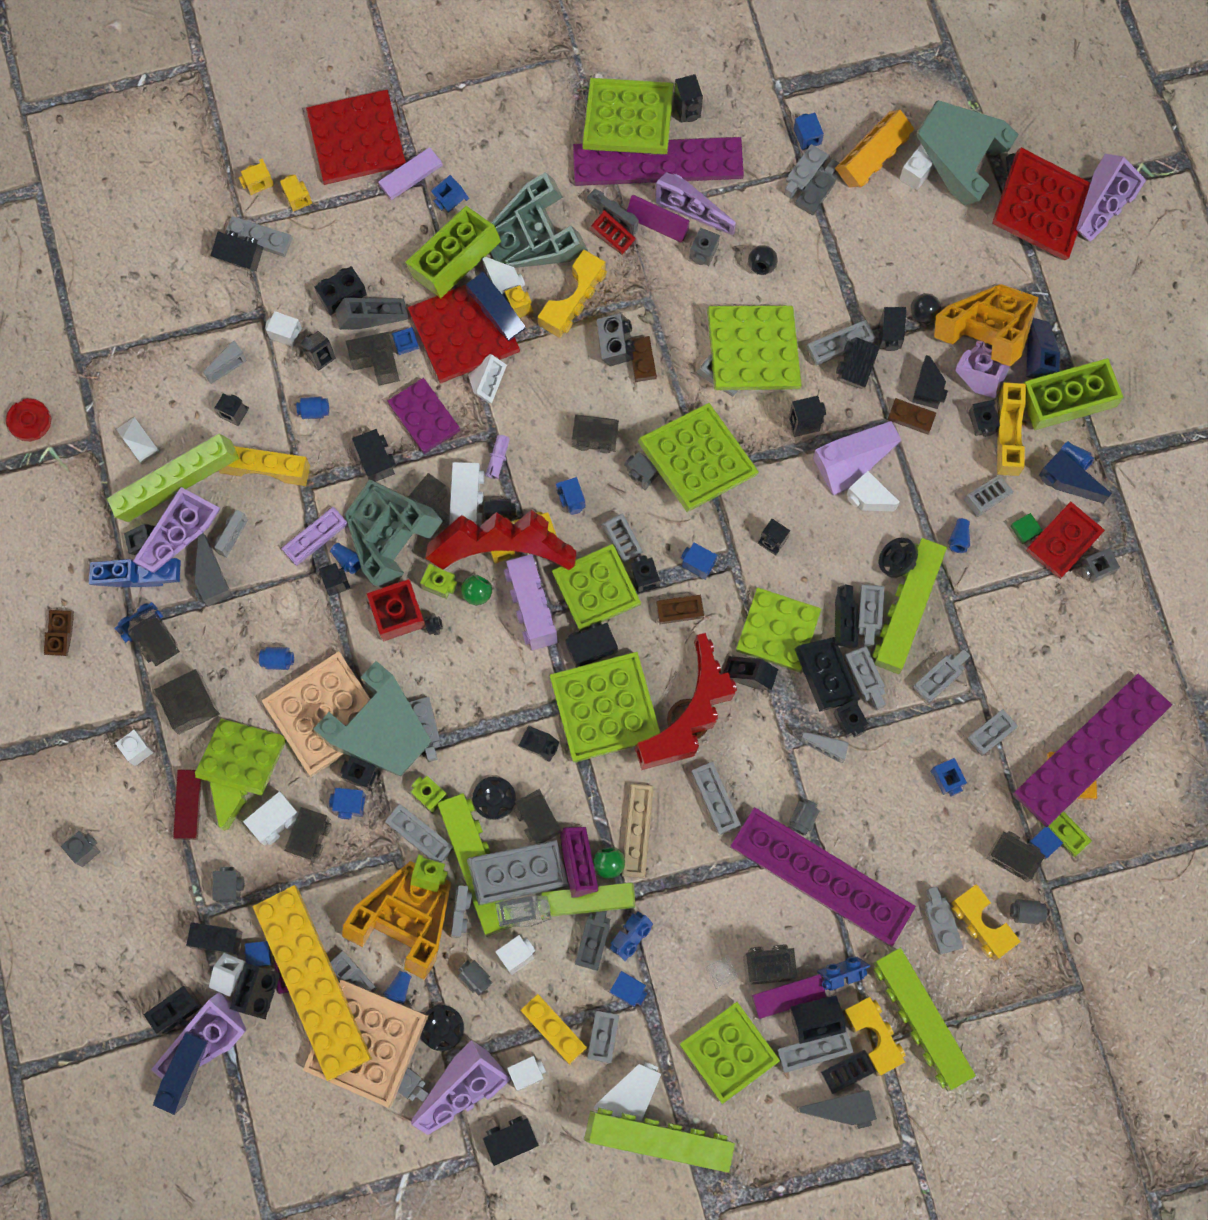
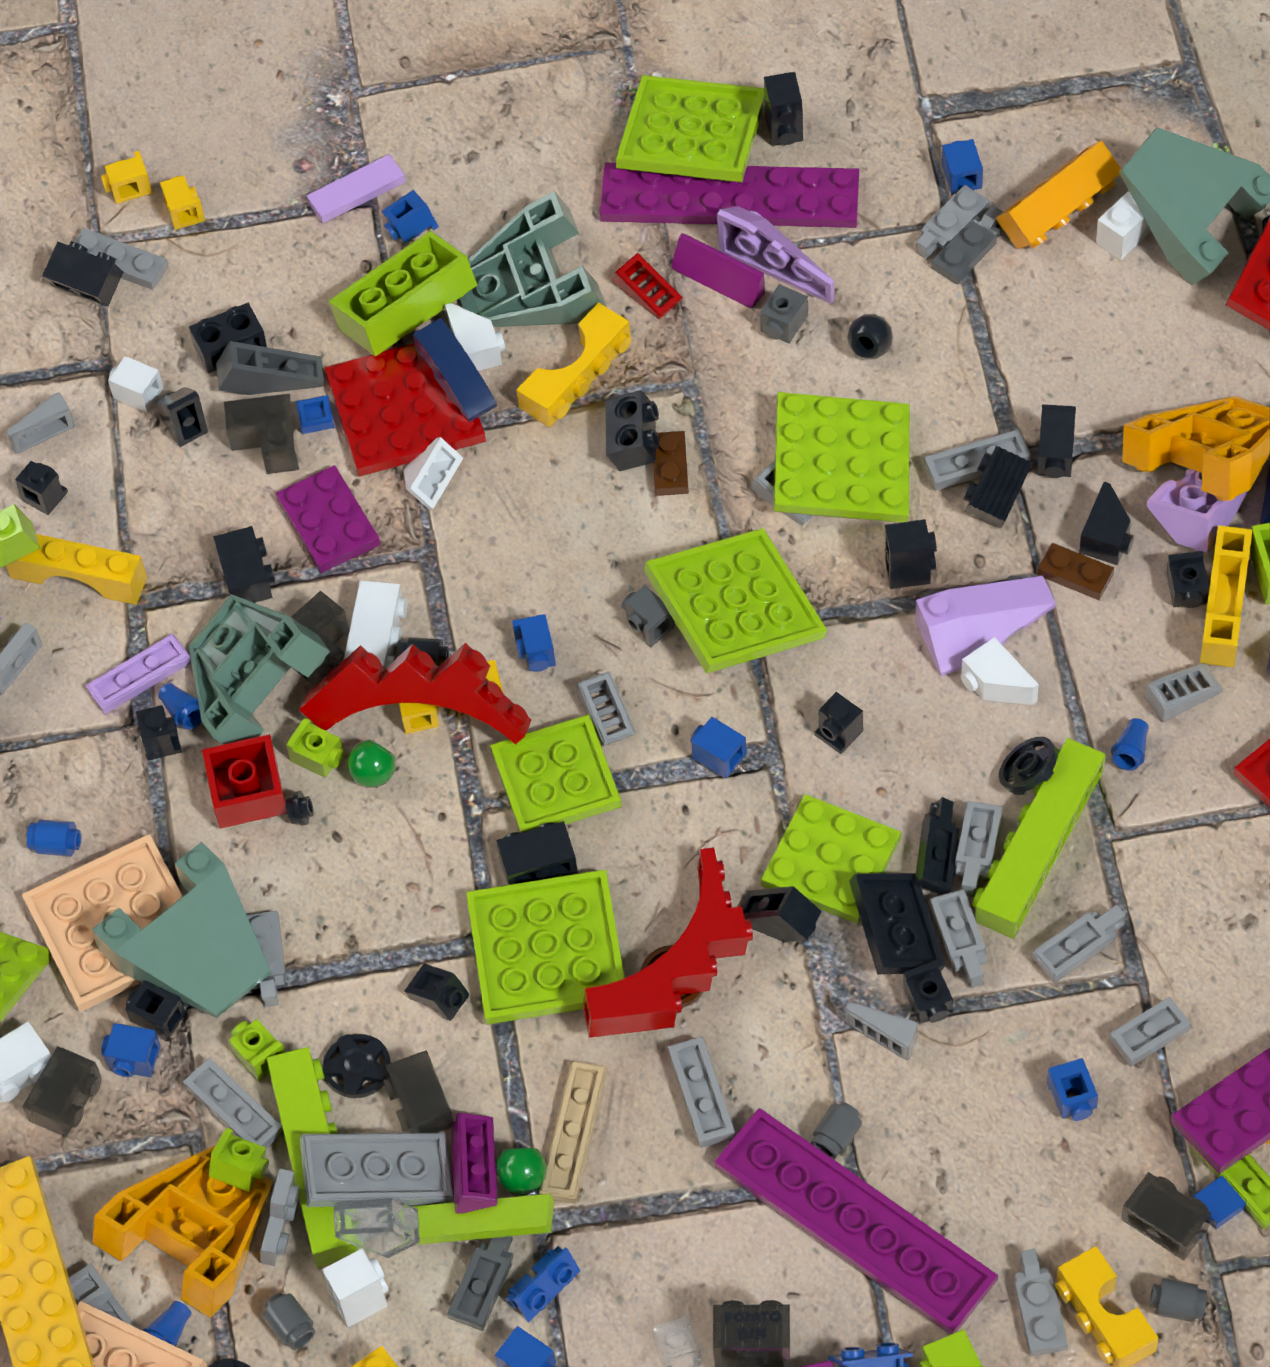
camera: 10 degrees right, 15 degrees down
blue brick [296,396,329,420] -> none
red plate [306,89,406,185] -> none
lavender axle [485,435,510,479] -> none
yellow brick [504,285,534,318] -> none
lavender wedge [504,554,558,650] -> none
clear smoke brick [572,414,619,453] -> none
dark grey hinge [587,189,639,236] -> none
black brick [631,555,660,593] -> none
reddish brown plate [656,594,704,625] -> none
black piece [911,293,941,324] -> none
green tile [1010,513,1043,544] -> none

